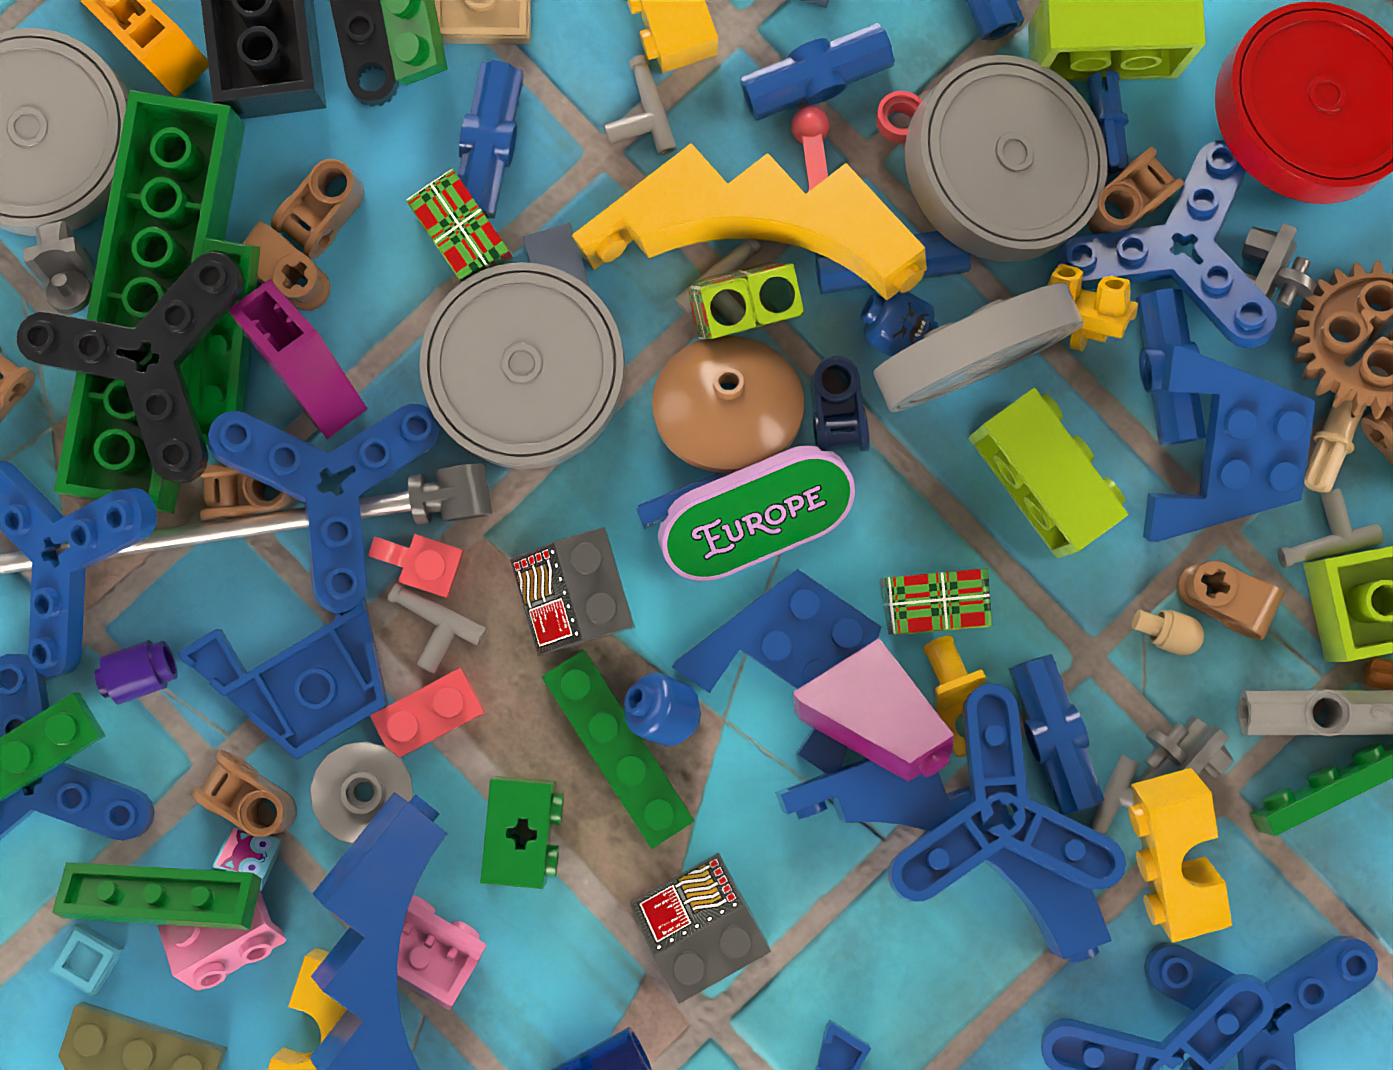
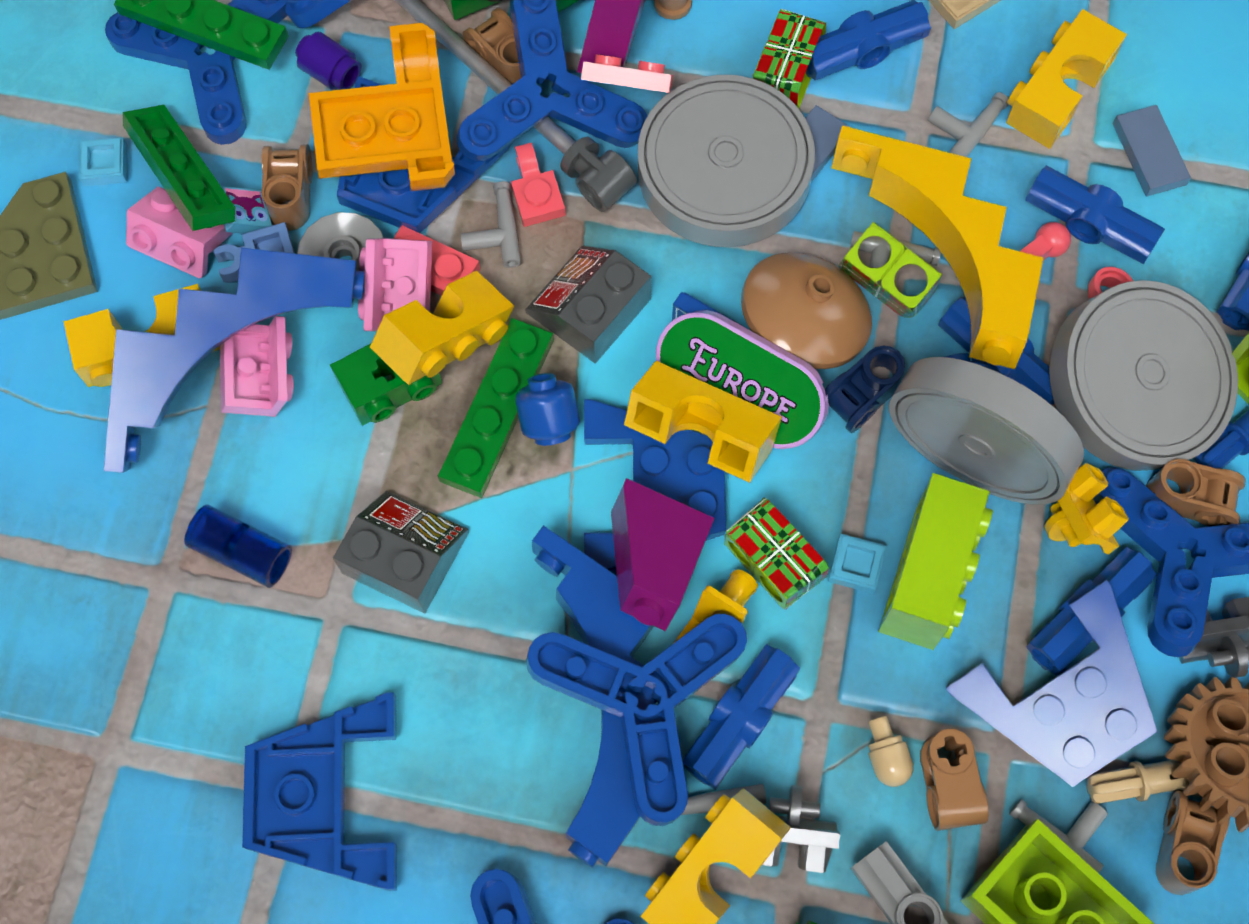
camera: 60 degrees right, 15 degrees down
none -> medium blue plate [213,222,295,283]
none -> light orange piece [309,23,455,191]
none -> bright pink bracket [358,238,432,332]
none -> yellow arch [370,270,514,385]
none -> plate [581,54,674,93]
none -> yellow arch [624,361,782,483]
none -> medium azure tile [828,534,887,594]

